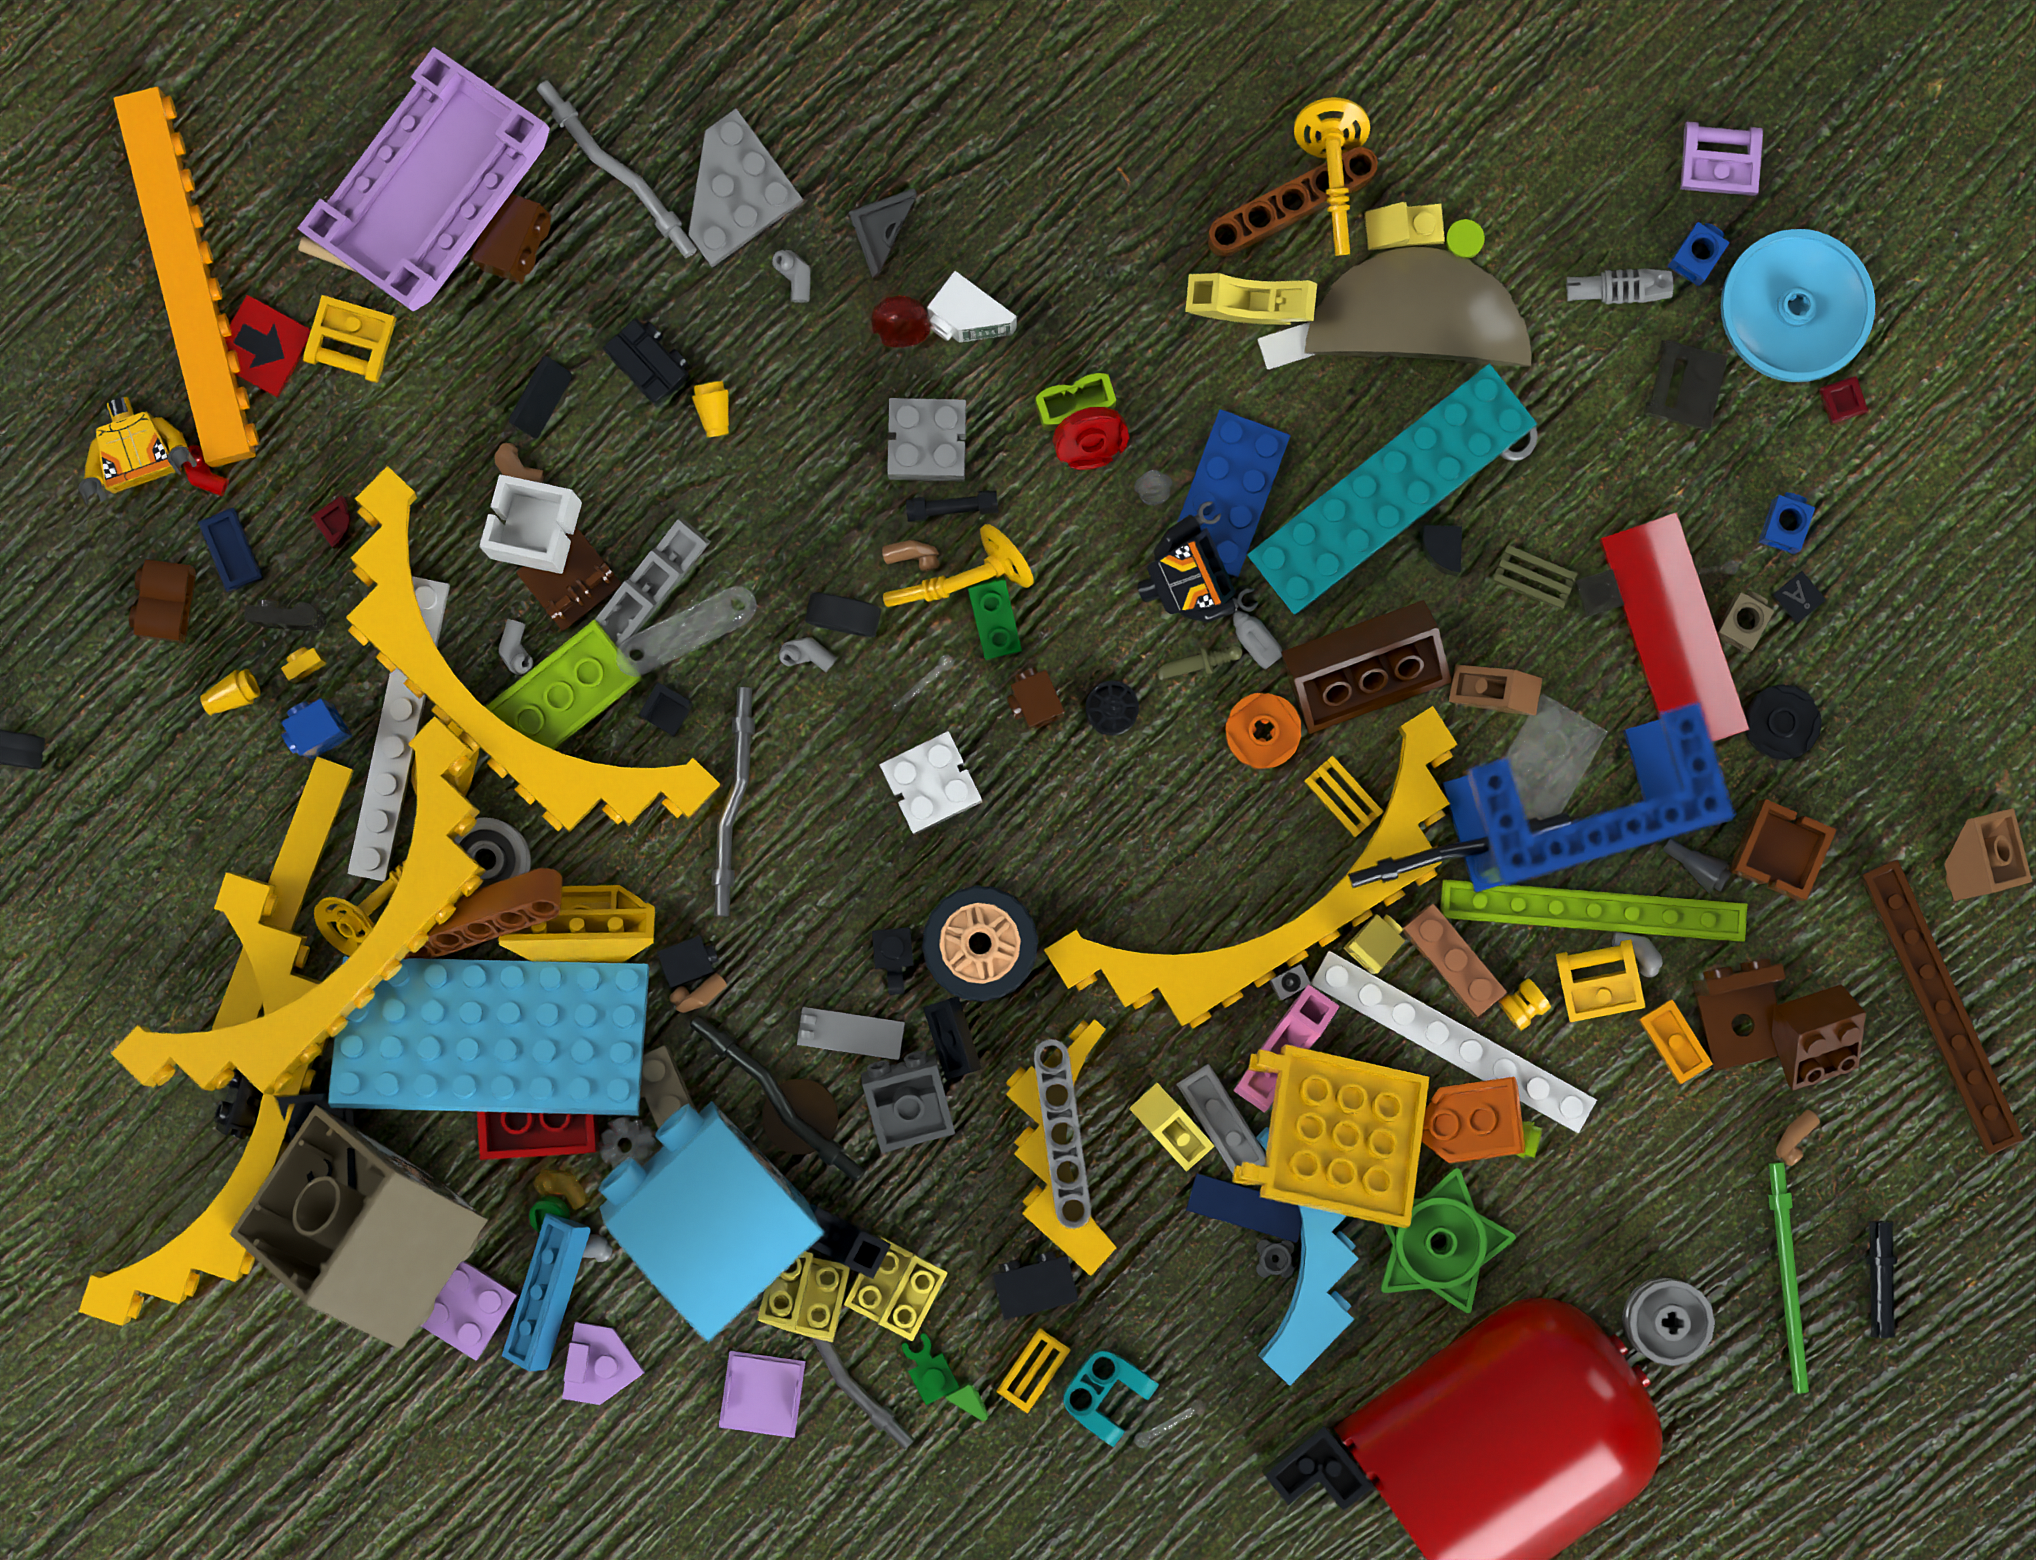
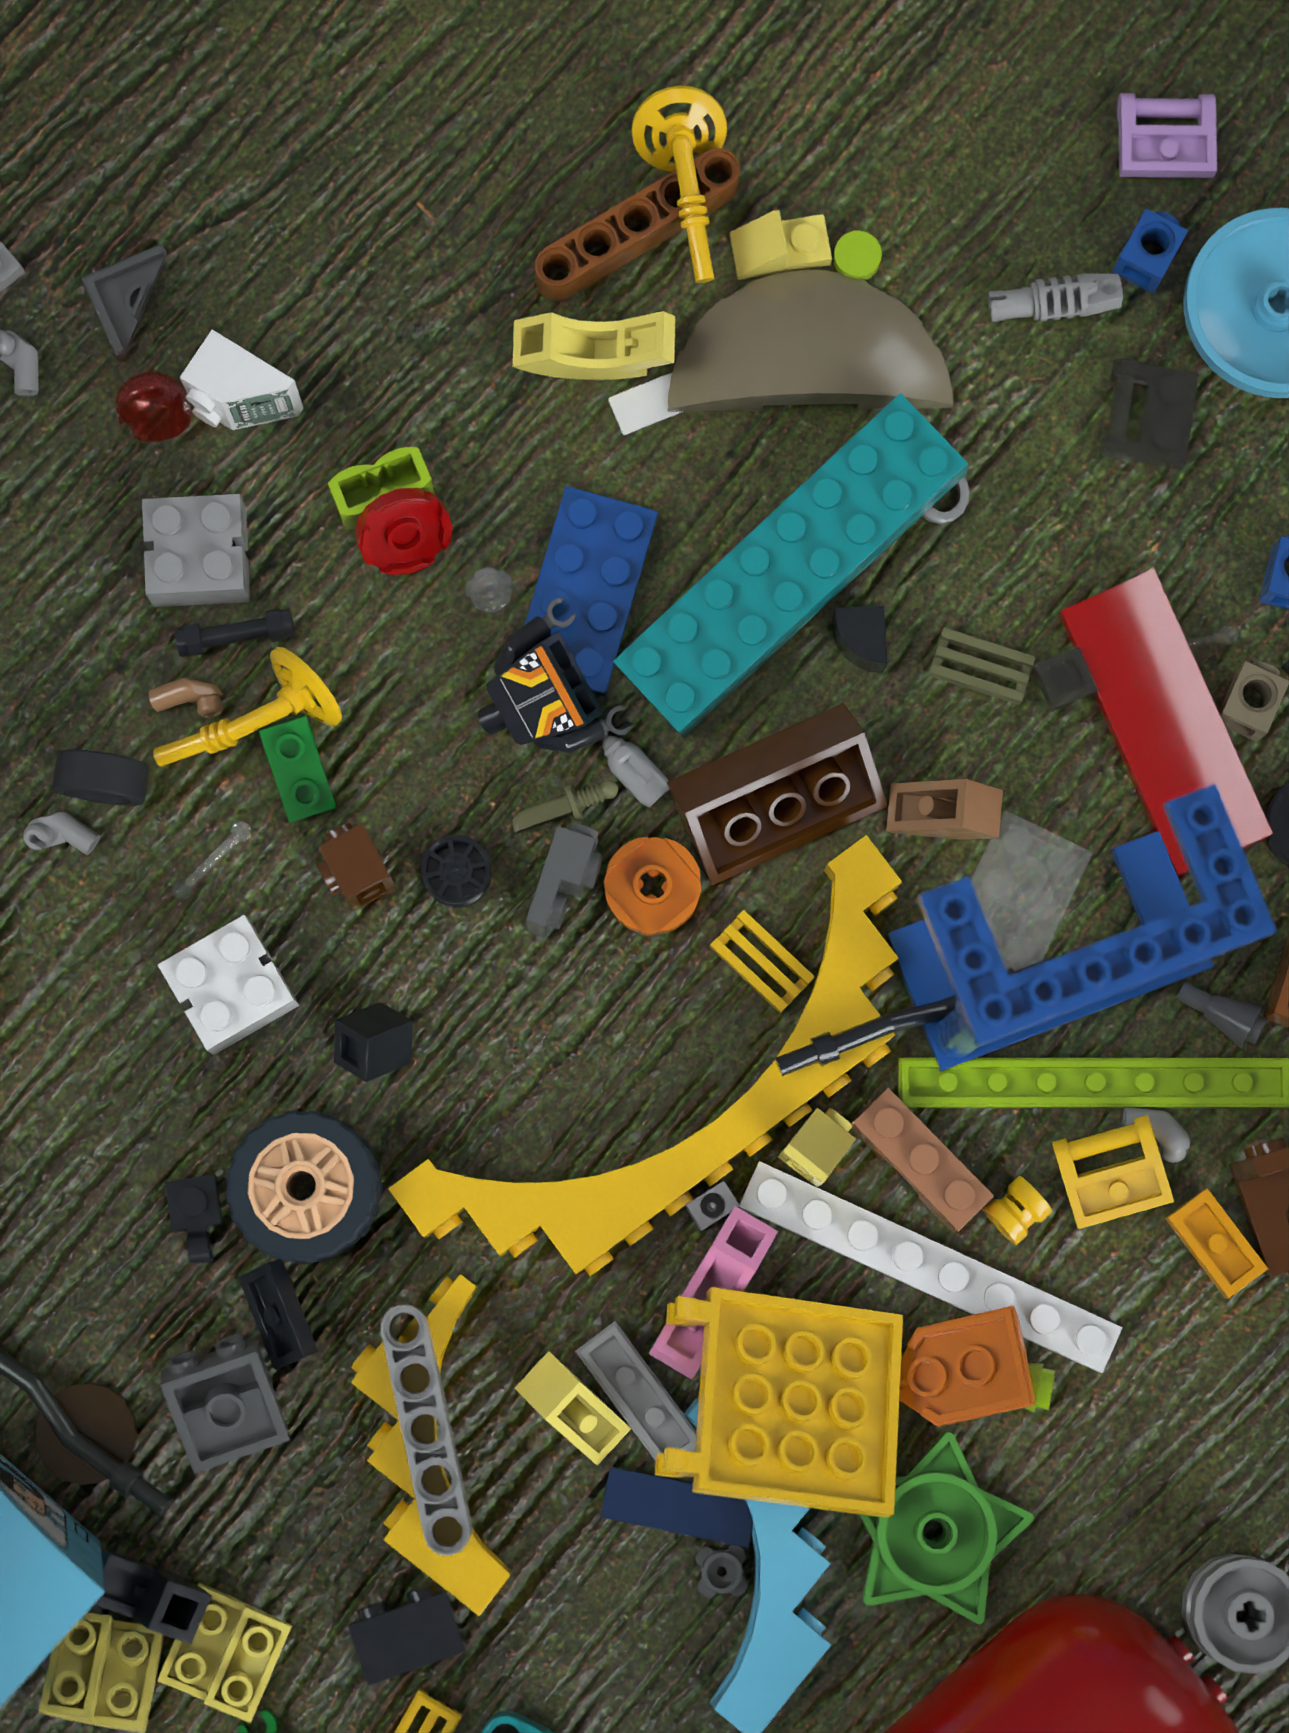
camera: 10 degrees left, 5 degrees down
light grey hinge [797,1007,905,1060] -> none
none -> black panel [334,1003,413,1082]
none -> dark grey plate [526,823,602,938]

